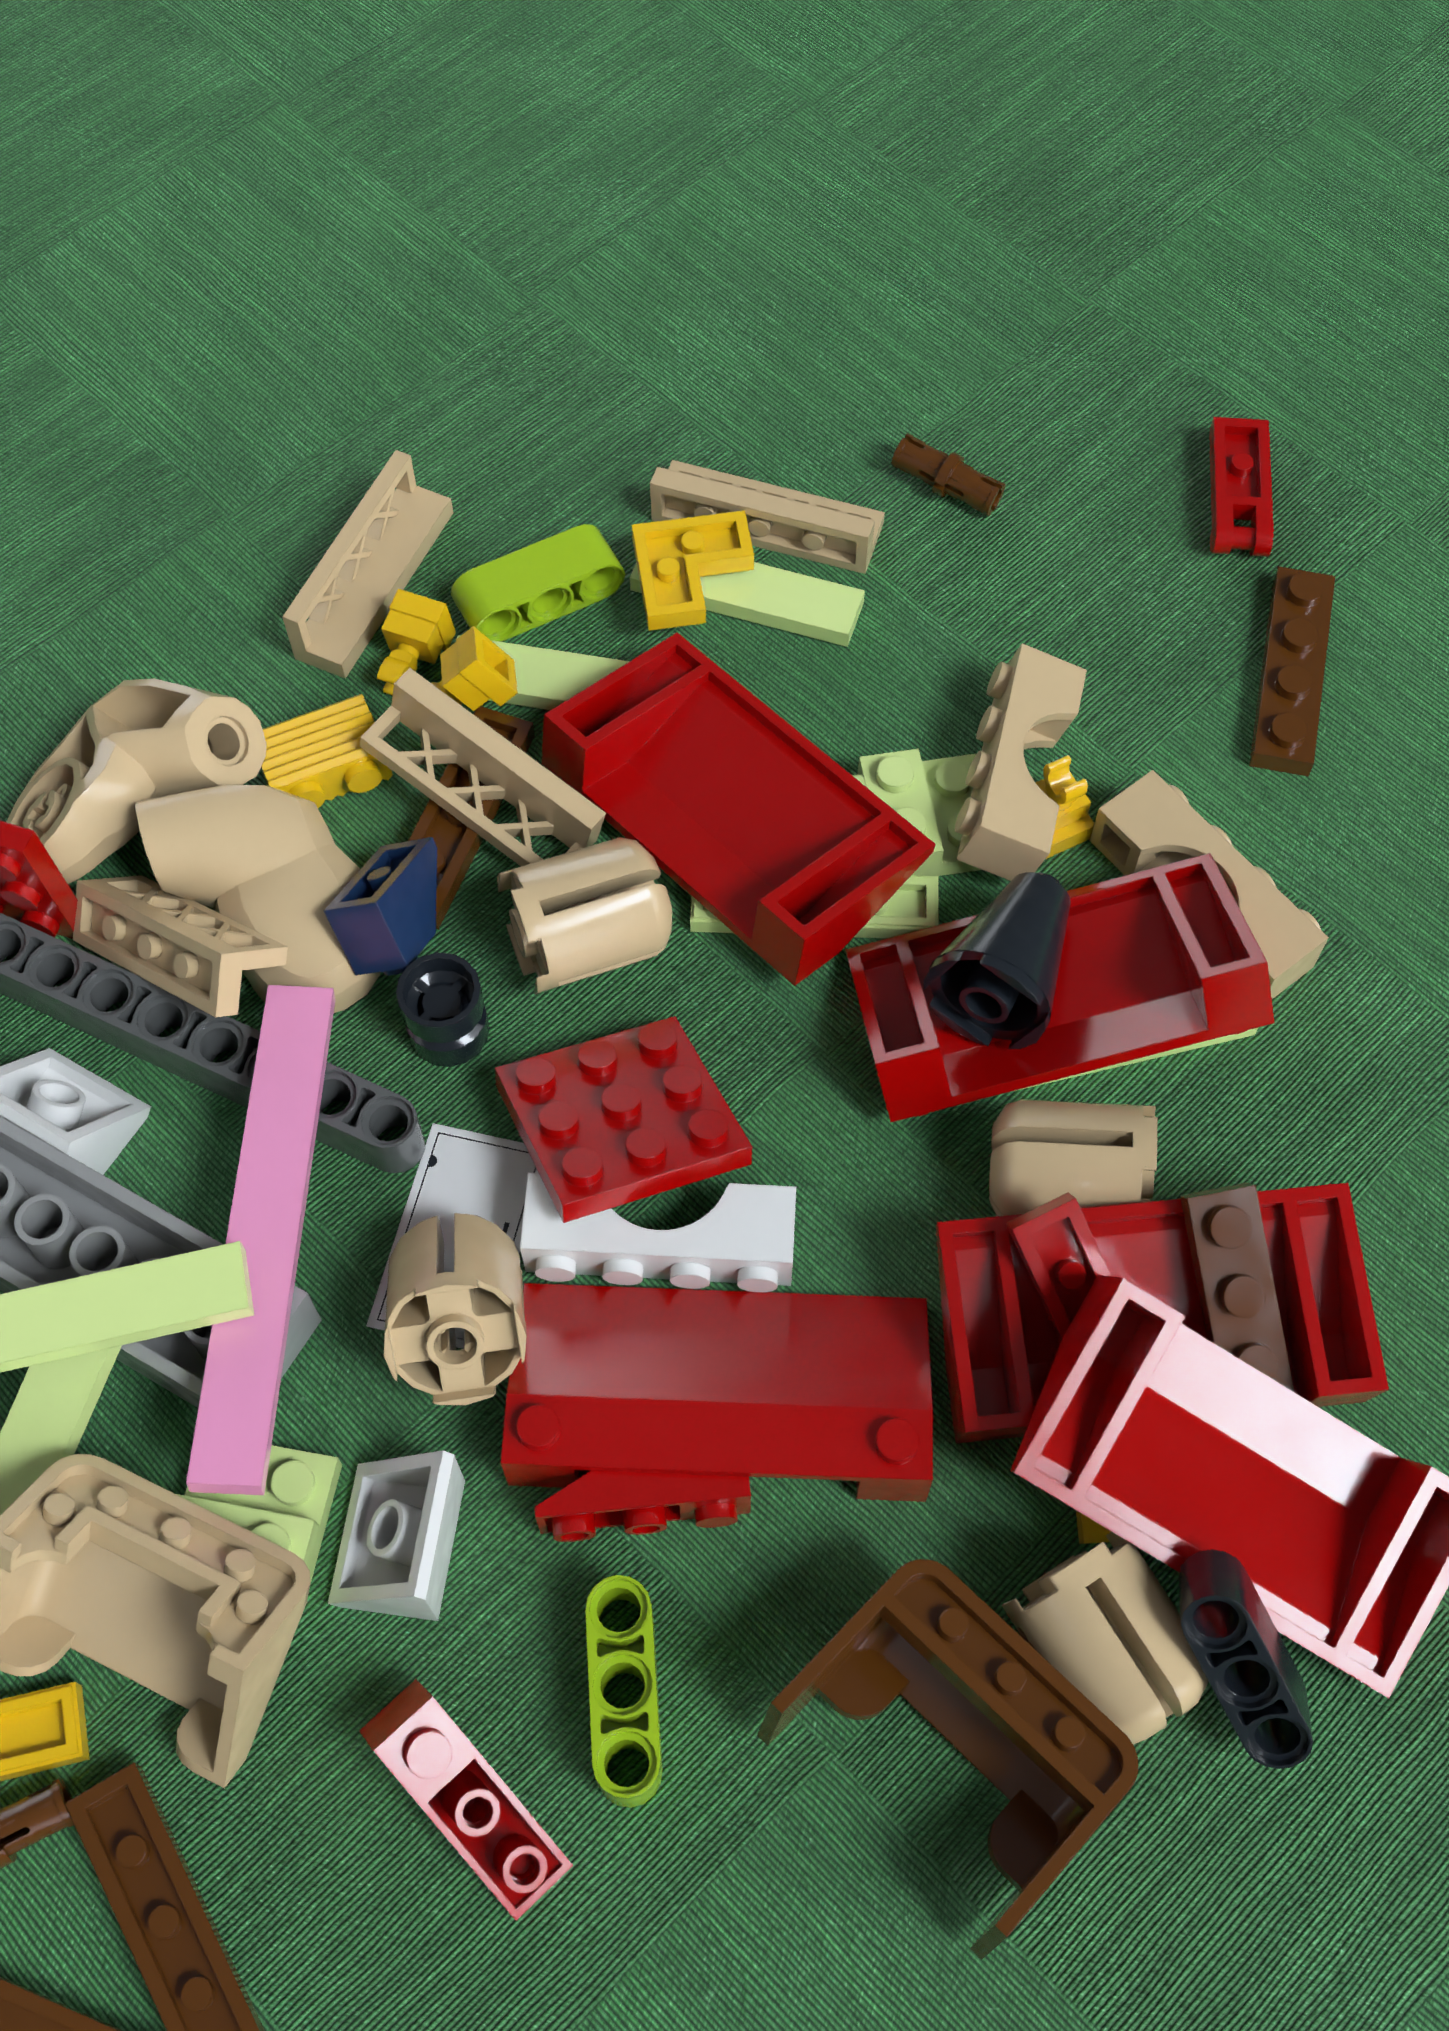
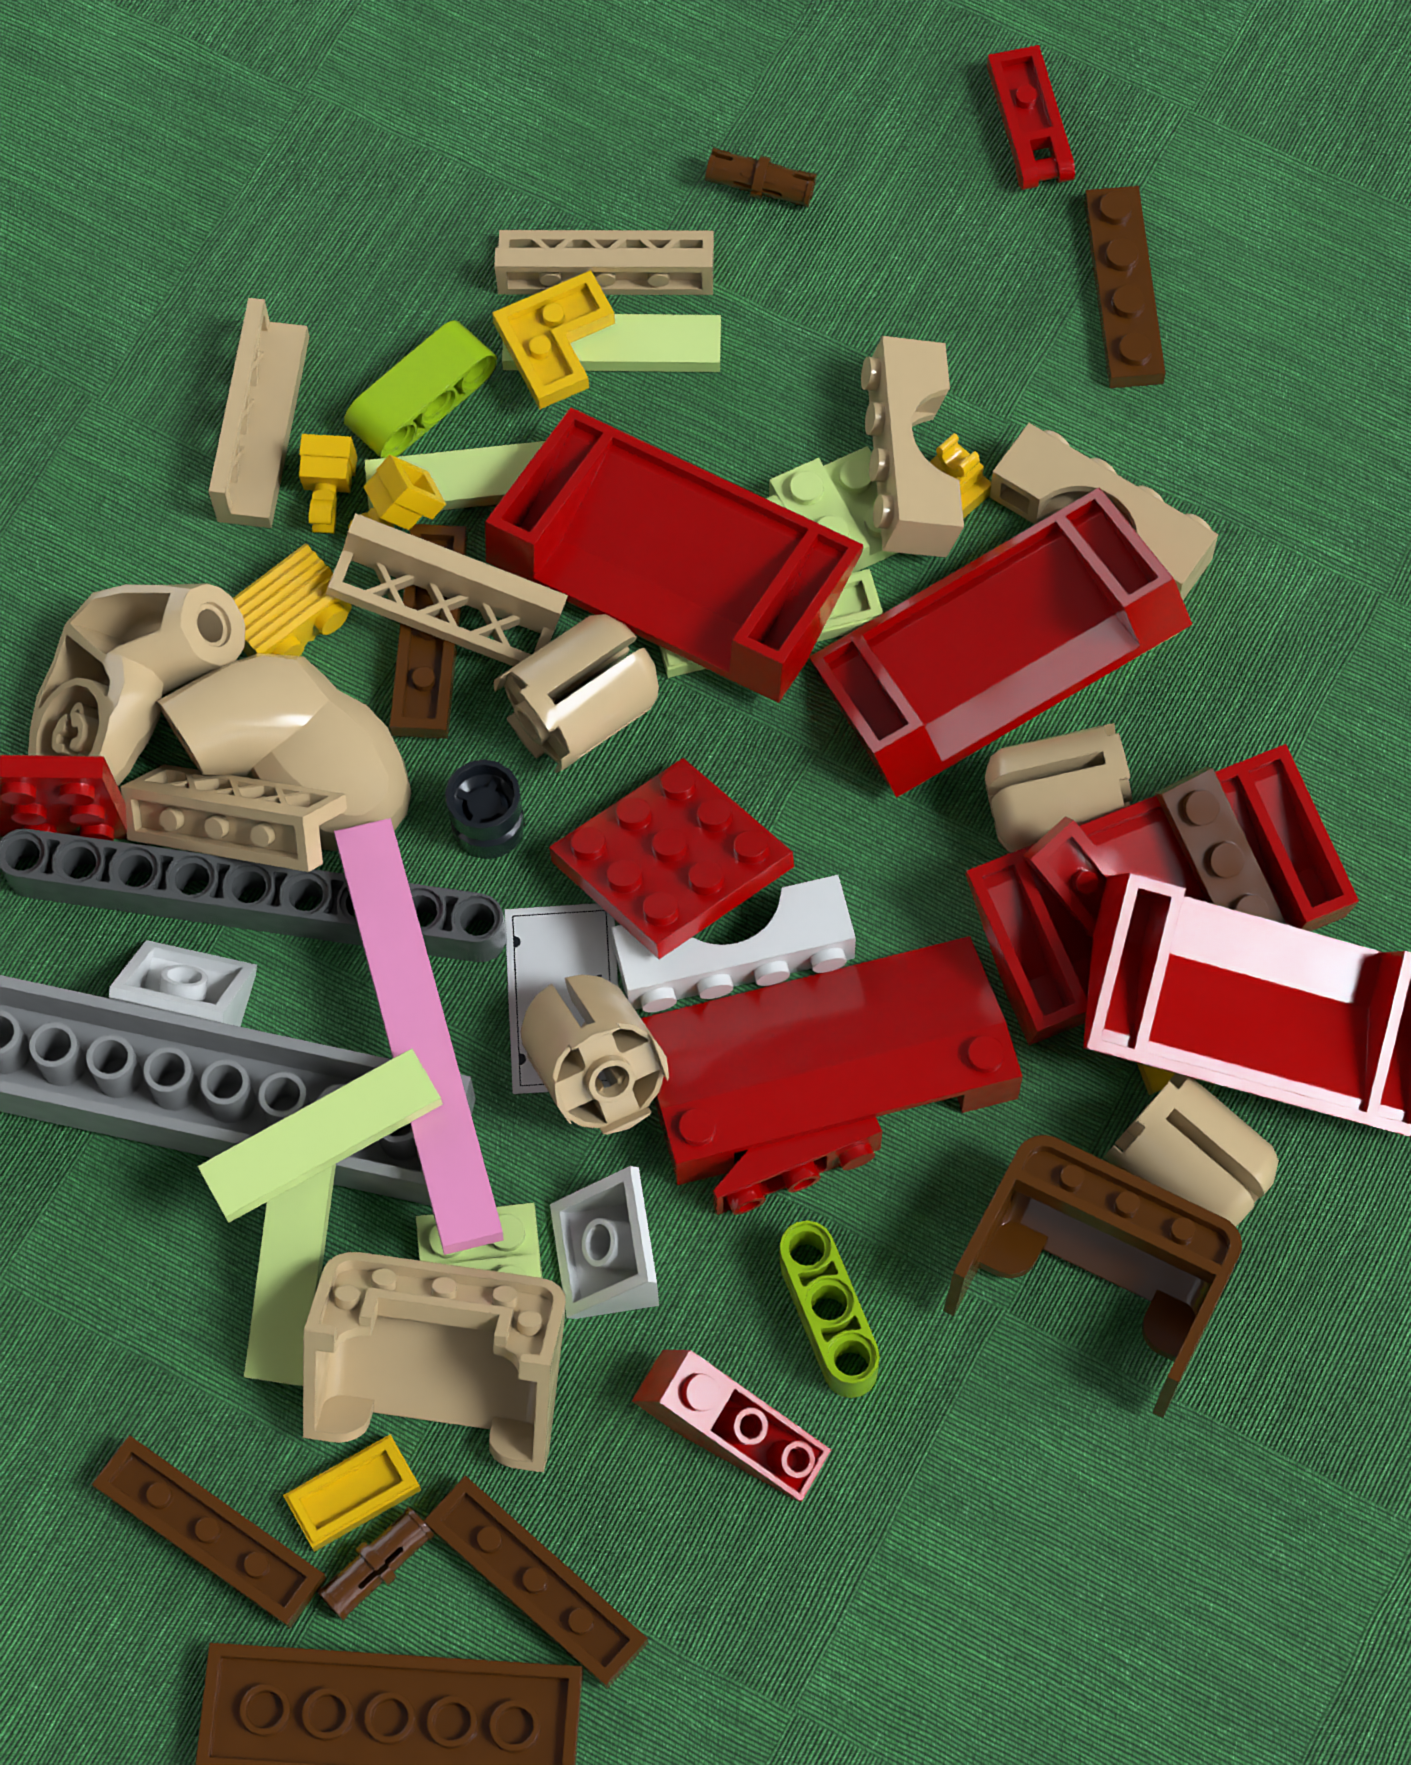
camera: 15 degrees left, 5 degrees up
dark blue slope [324,837,437,976] -> none
black cone [923,872,1071,1049] -> none
black beam [1178,1549,1313,1769] -> none

